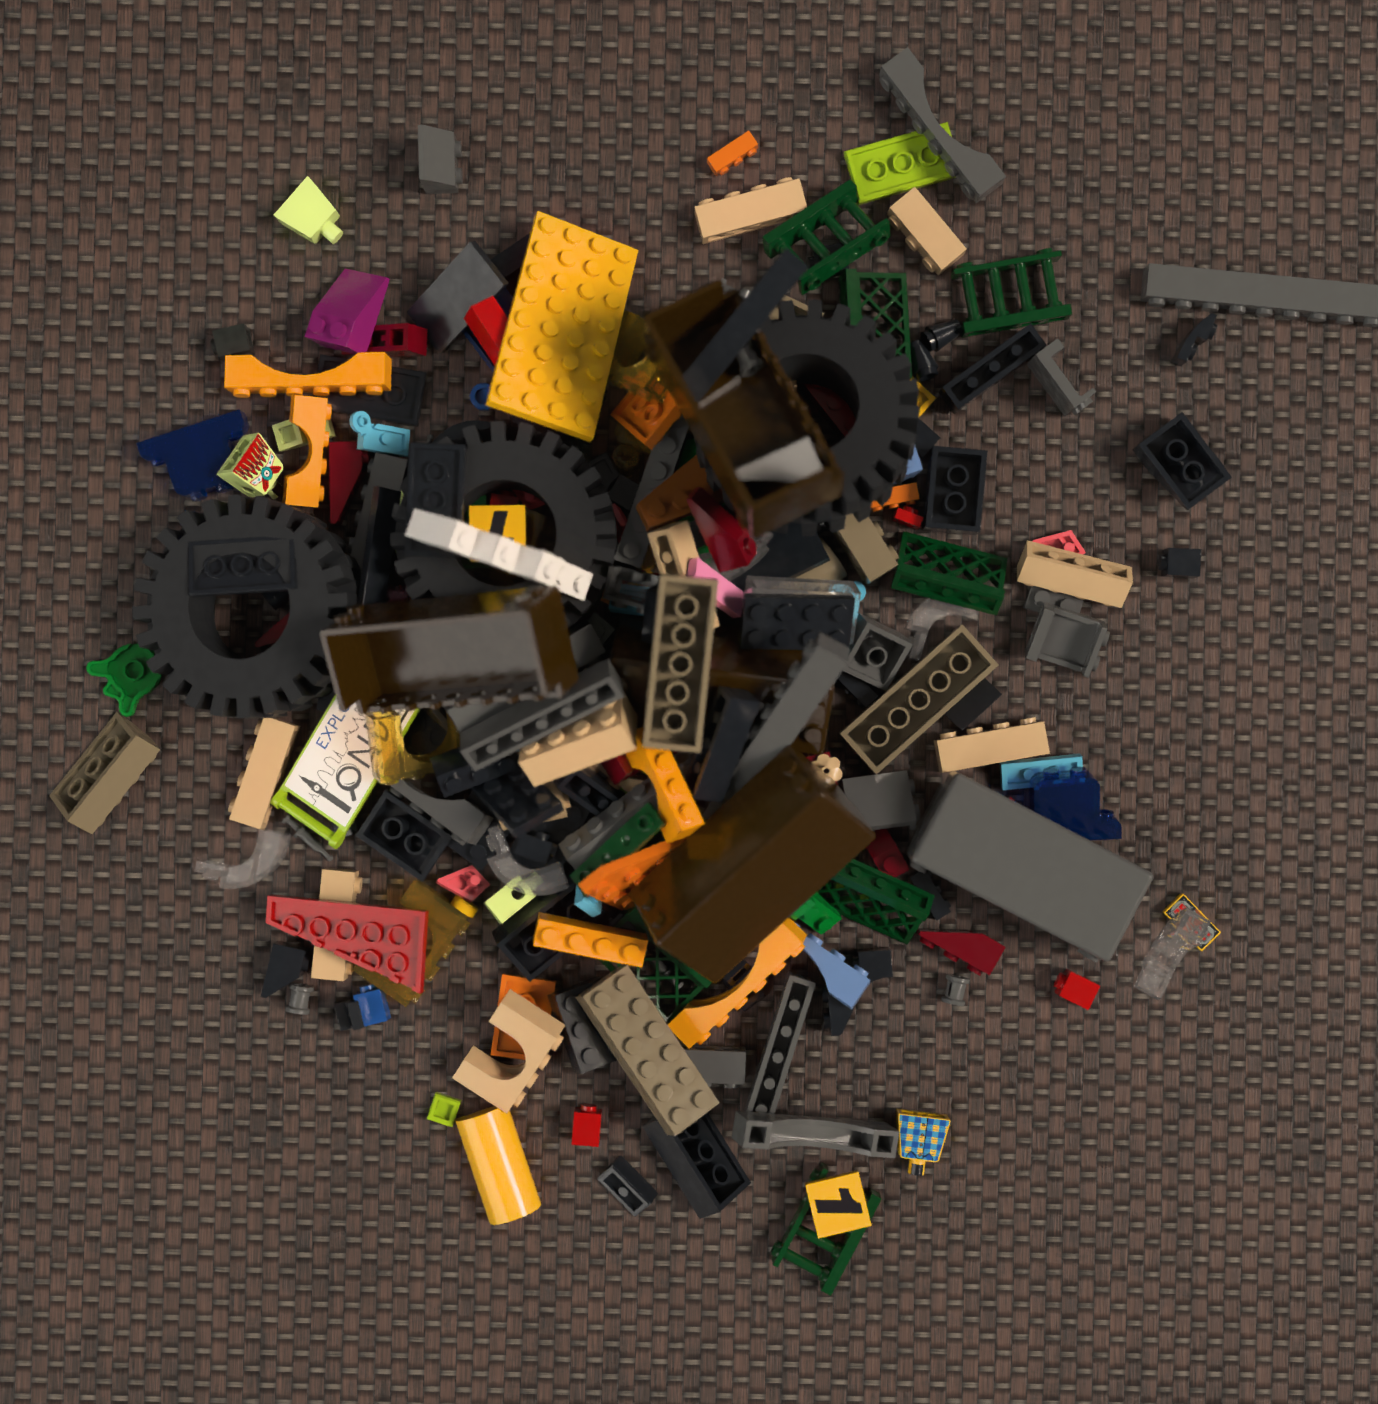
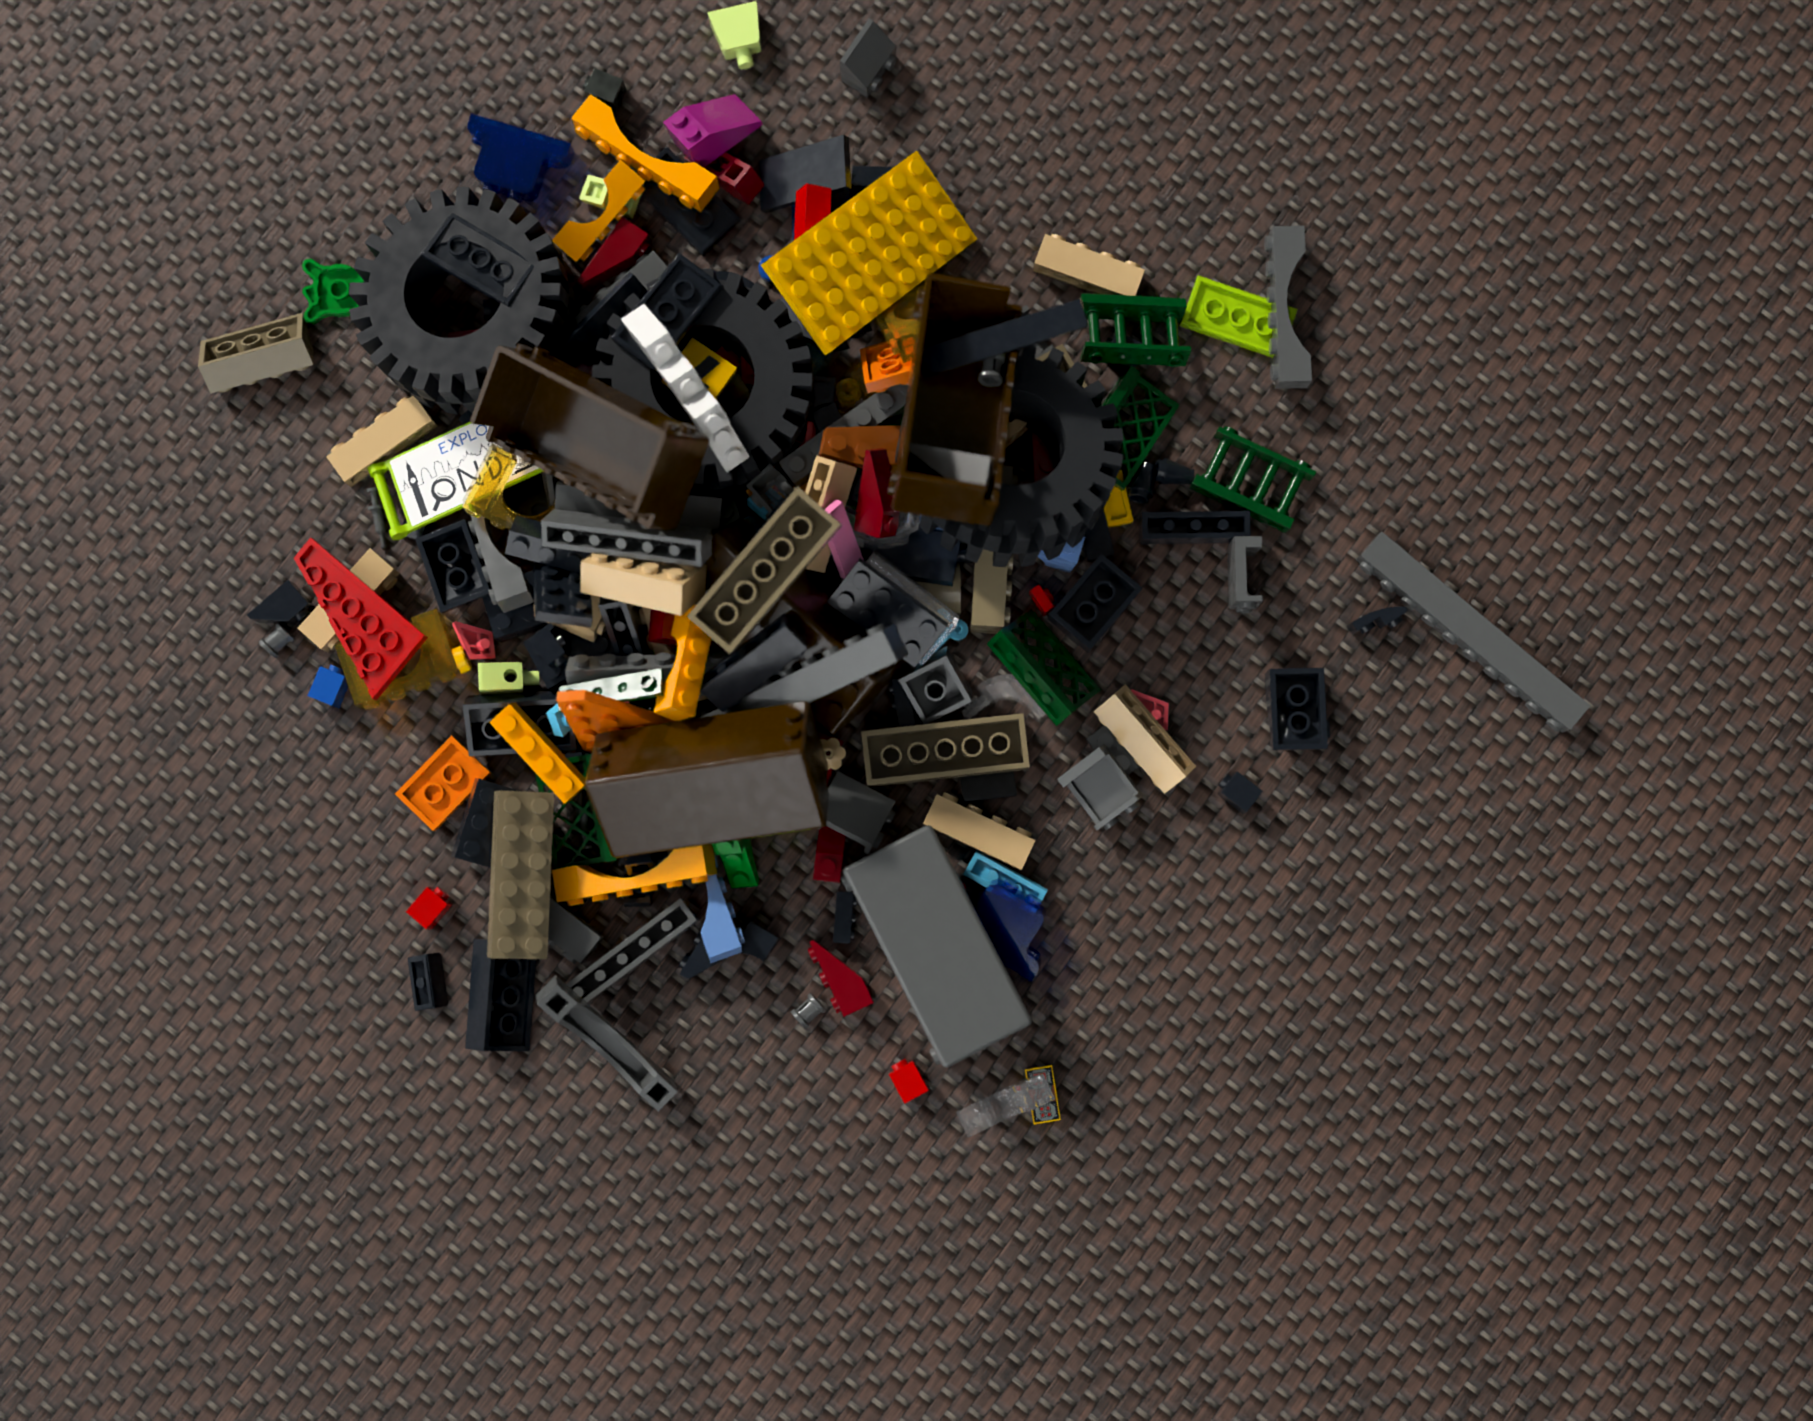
camera: 35 degrees right, 5 degrees down
clear arch [195,828,291,889] -> none
torso [217,433,283,499] -> none
black slope [333,1000,364,1031] -> none
medium azure hinge [349,411,410,457] -> none
lime tile [427,1092,462,1127] -> none
tan arch [452,989,565,1114] -> none
yellow brick [455,1106,541,1225] -> none
clear arch [486,825,570,895] -> none
orange piece [707,131,758,176] -> none
dark green fence [770,1163,882,1296] -> none
yellow tile [805,1170,872,1239] -> none
dark green fence [817,859,935,944] -> none
orange piece [871,482,919,512] -> none
tan brick [887,187,967,276] -> none
torso [896,1108,950,1176] -> none

